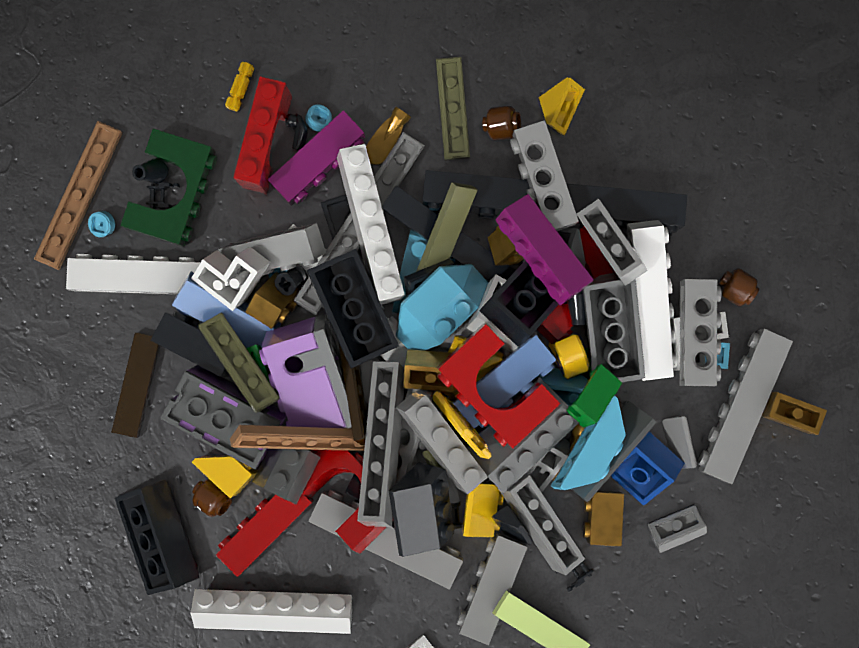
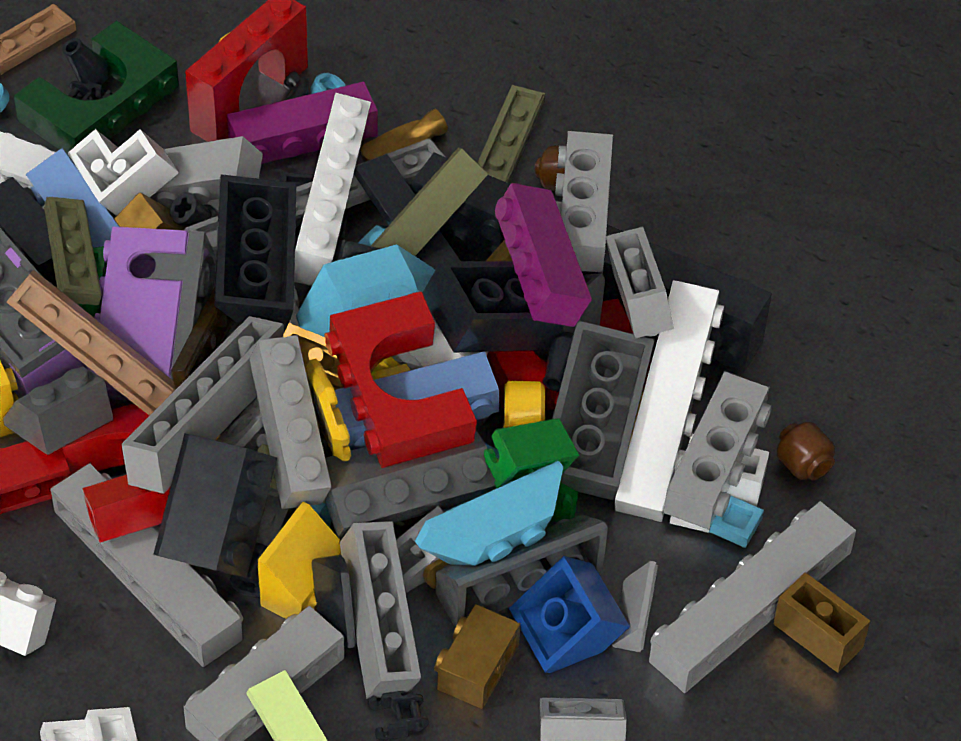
camera: 20 degrees right, 35 degrees down
yellow slope [539,77,585,135] -> none

